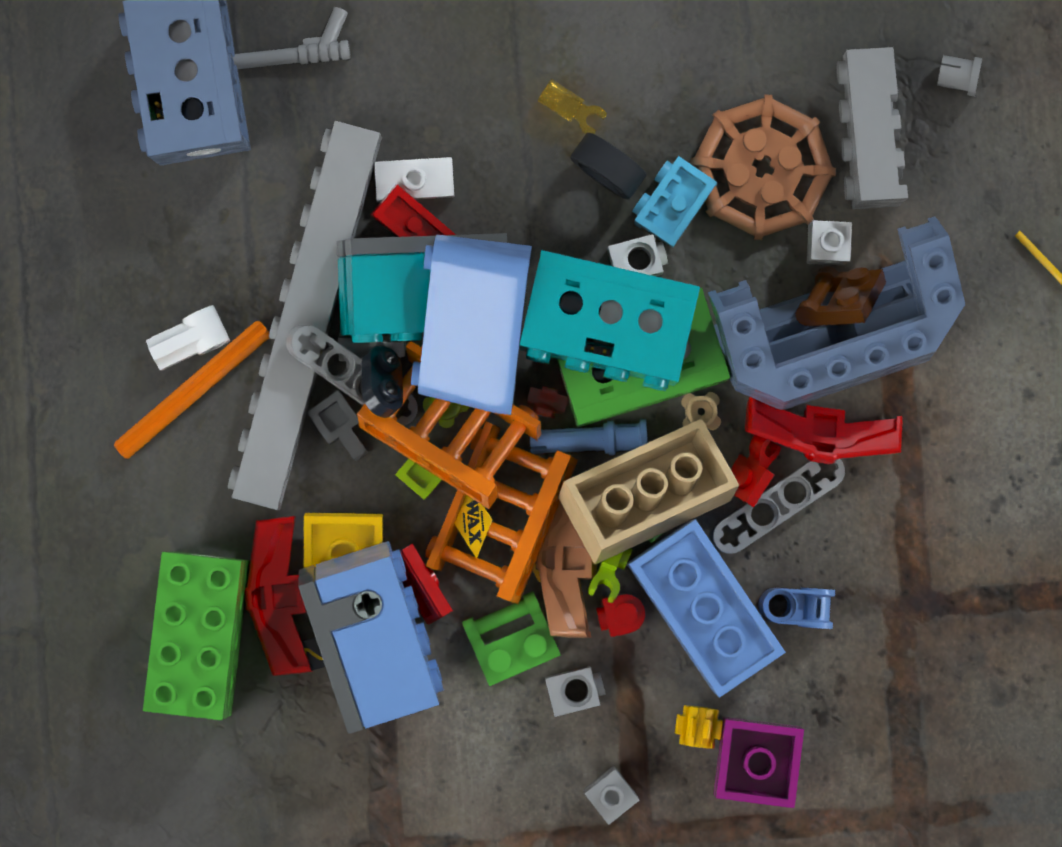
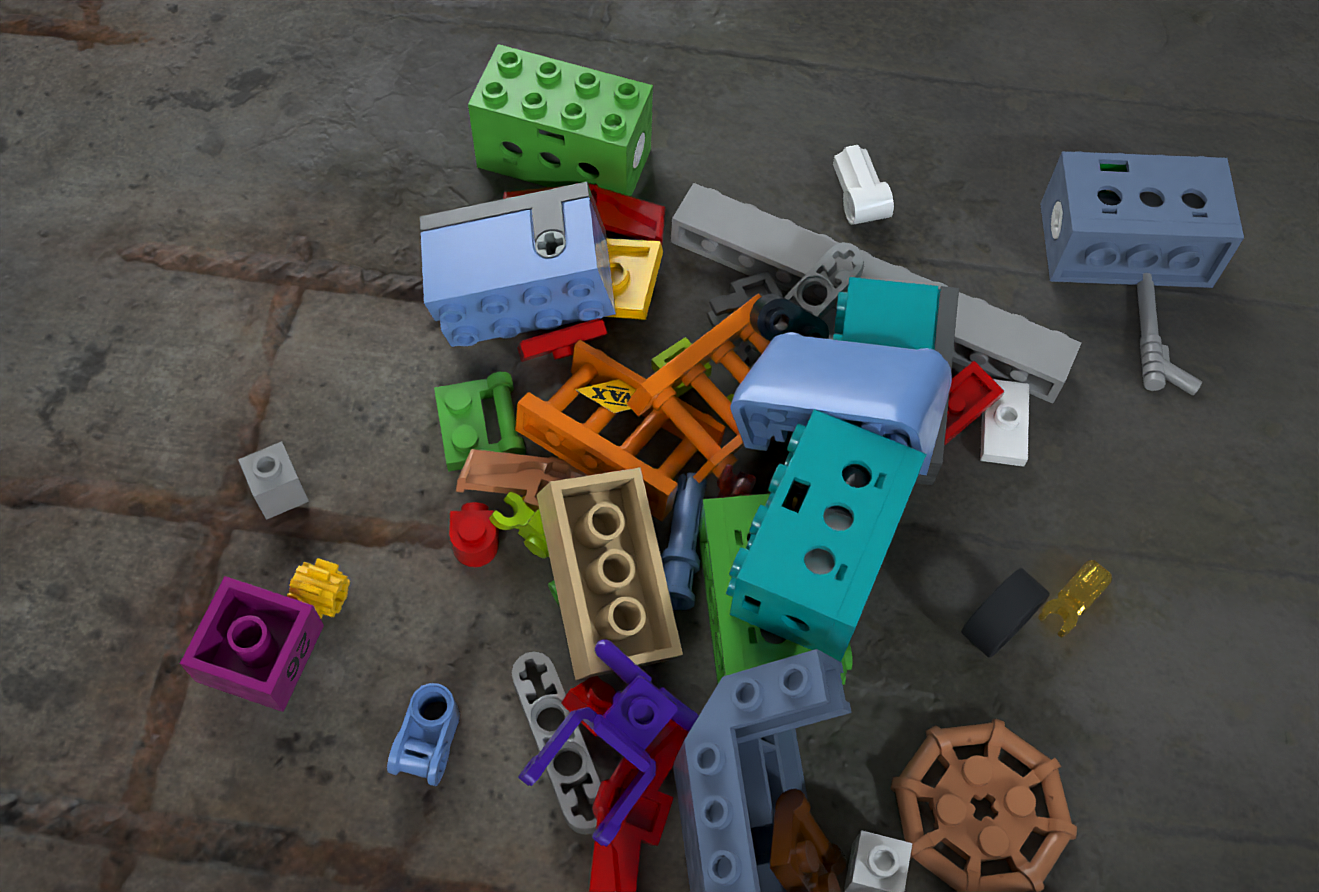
camera: 100 degrees right, 25 degrees down
orange axle [114,321,270,459] -> none
light grey brick [545,666,606,717] -> none
white brick [607,234,668,276] -> none
medium blue piece [627,519,786,698] -> none
medium azure bracket [632,156,717,248] -> none
tan plate [681,392,721,431] -> none
none -> dark purple piece [518,639,699,847]

